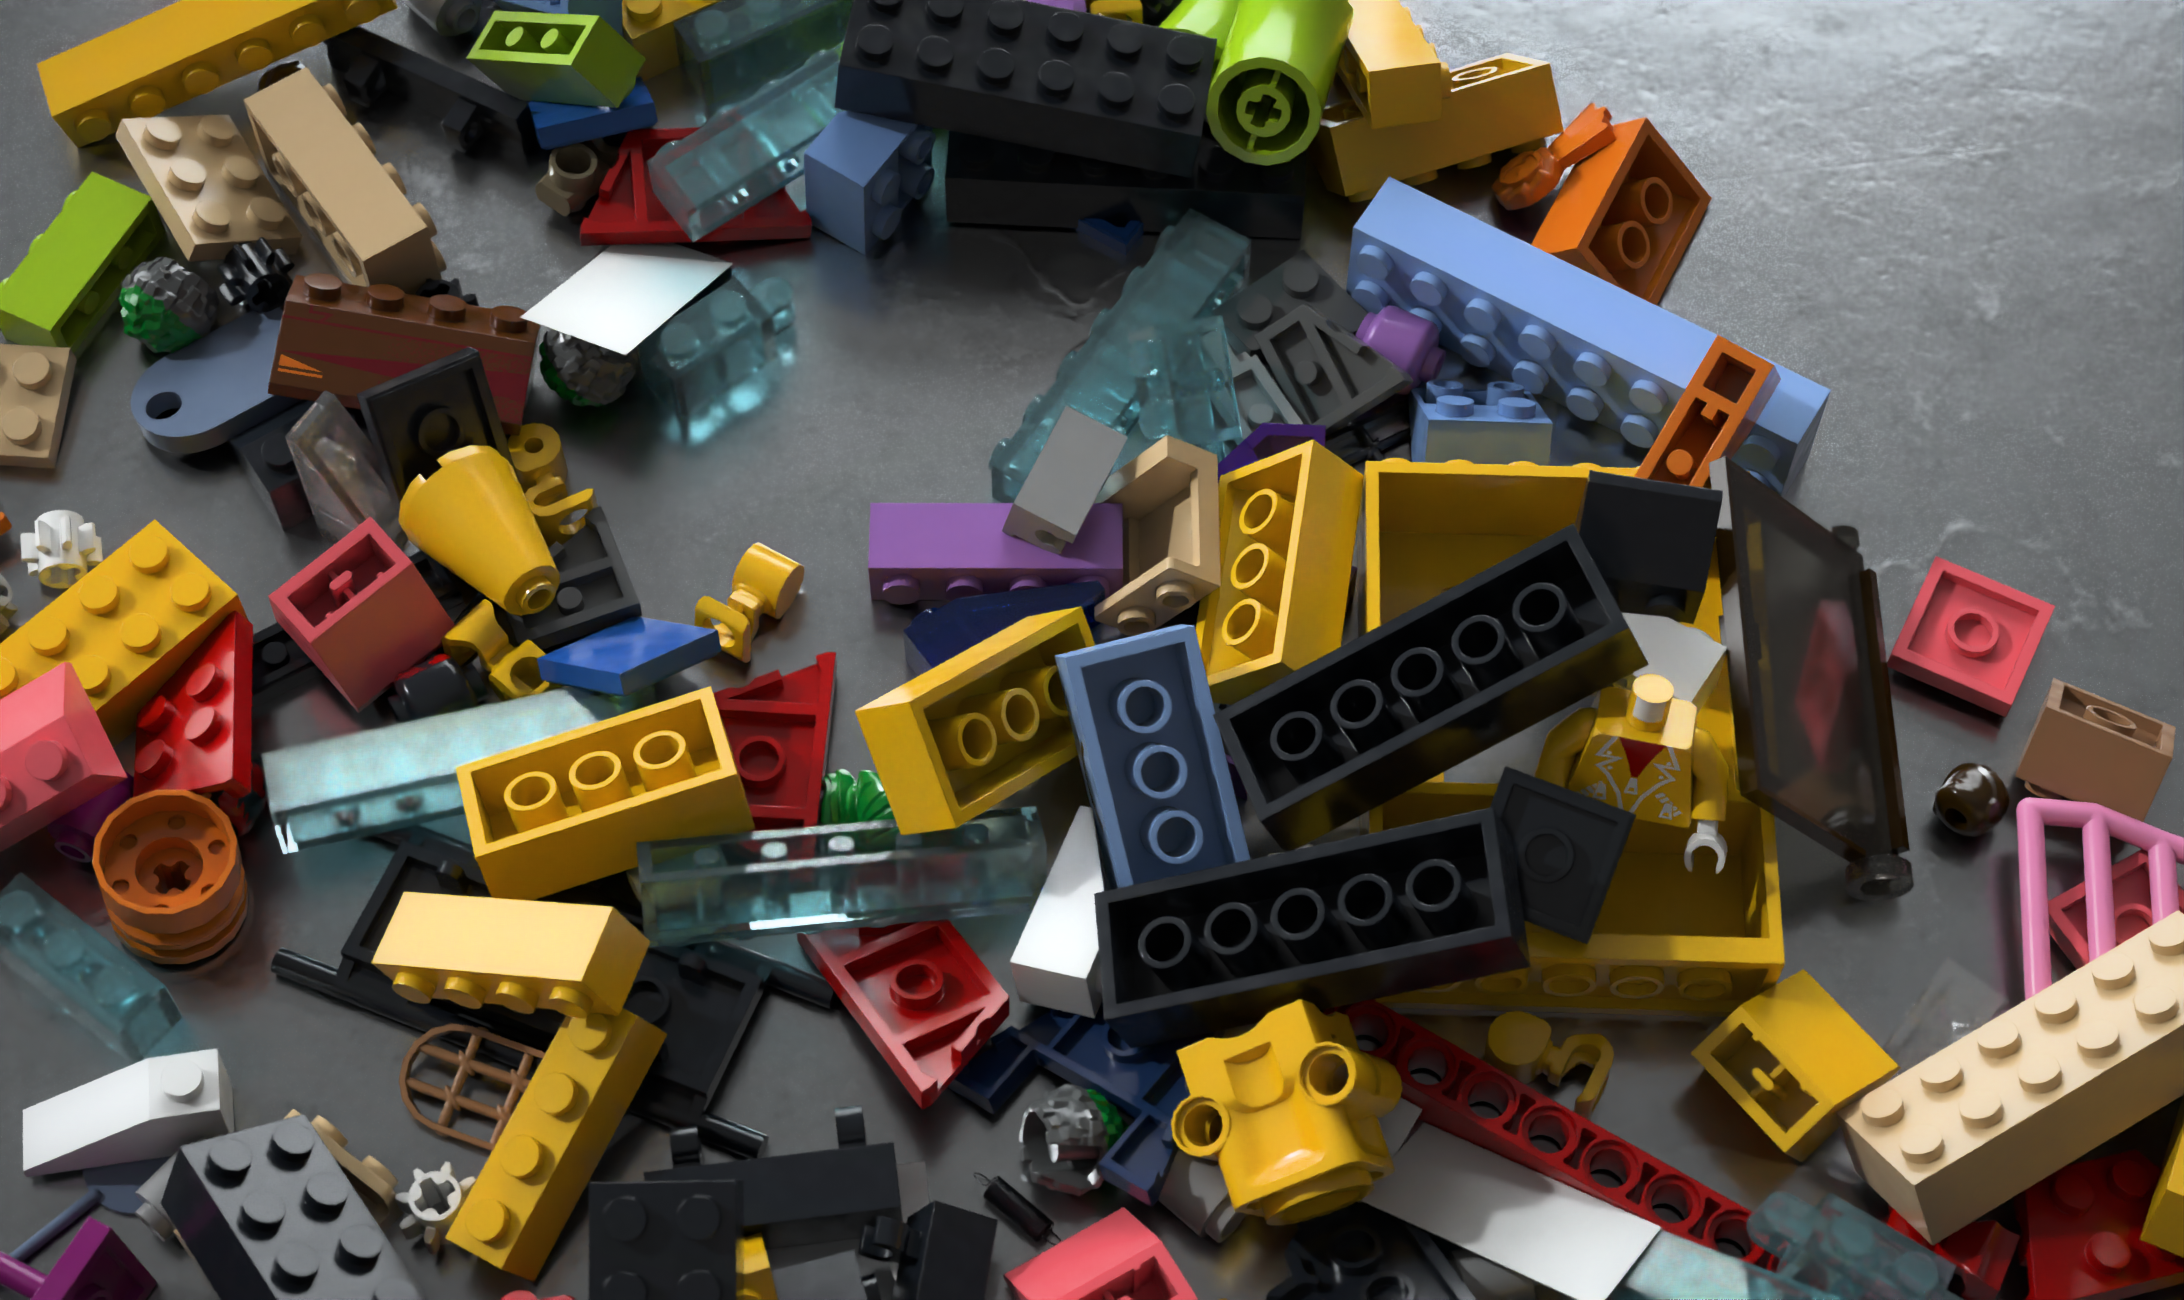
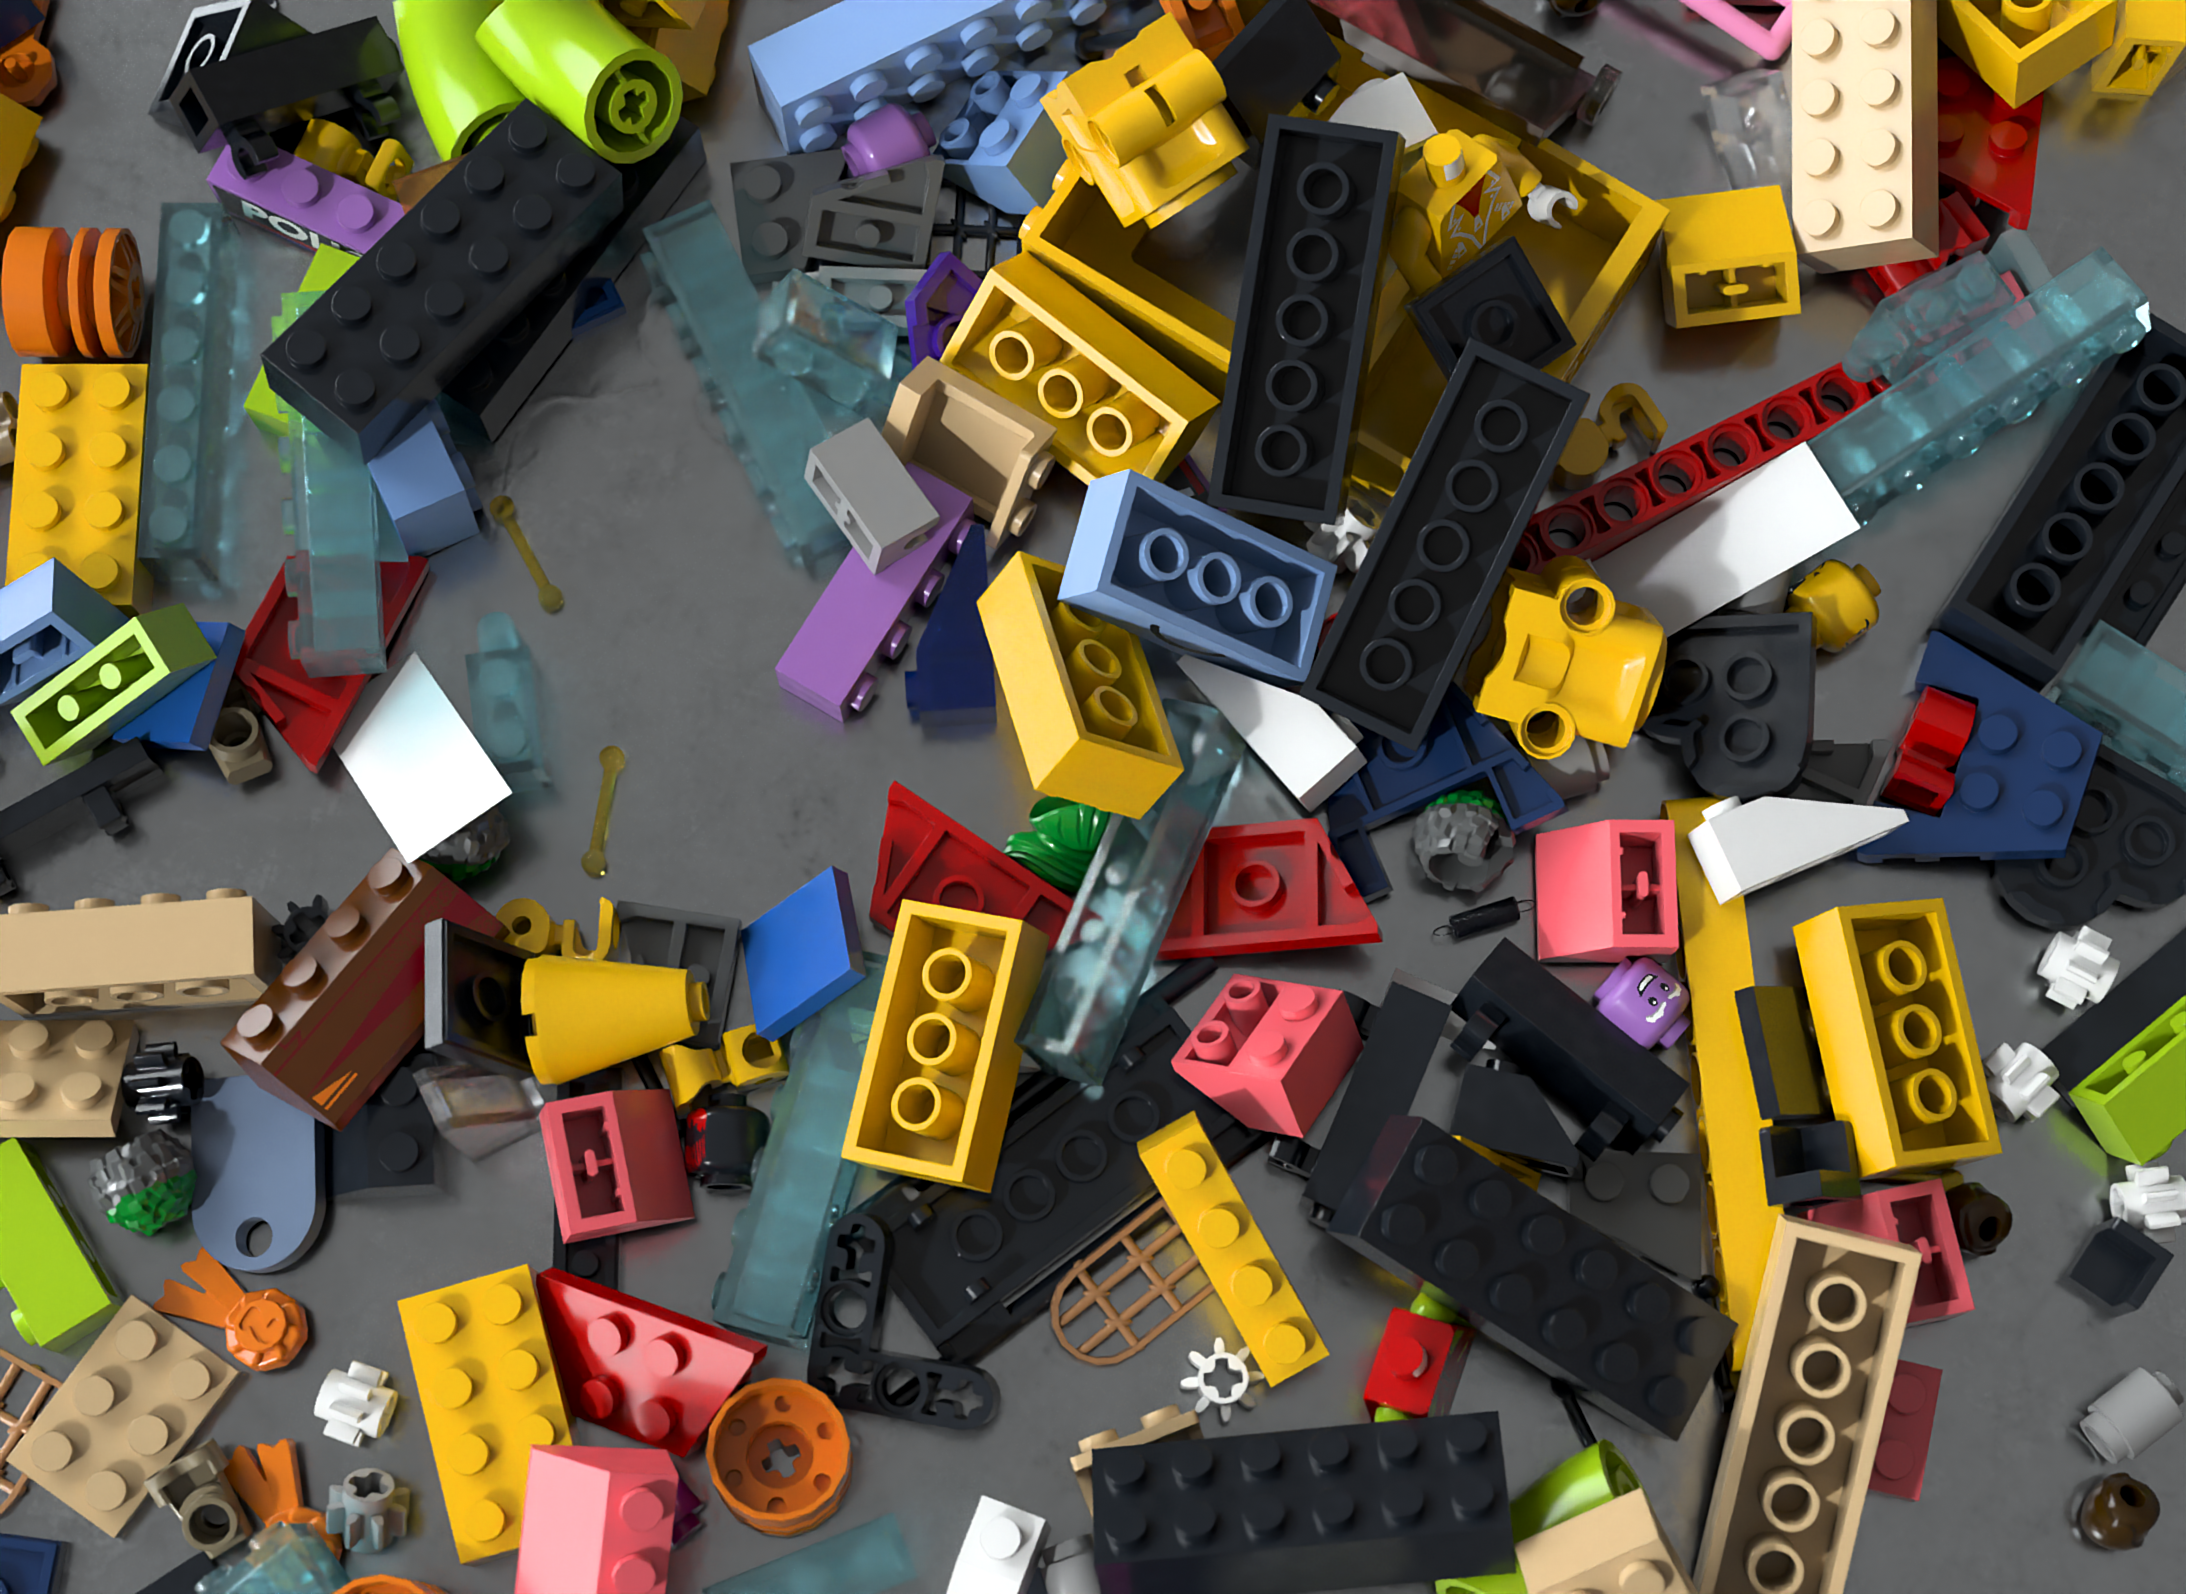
camera: 60 degrees left, 15 degrees up
yellow brick [371,892,650,1019] -> none
yellow leg [695,542,805,663] -> none
none -> orange piece [153,1247,308,1371]
none -> clear yellow hinge [490,495,563,609]
none -> clear yellow hinge [581,745,625,875]
none -> black beam [807,1212,1001,1430]
none -> yellow piece [1039,11,1250,229]
none -> black piece [1075,27,1145,61]
none -> coral slope [1171,973,1364,1138]

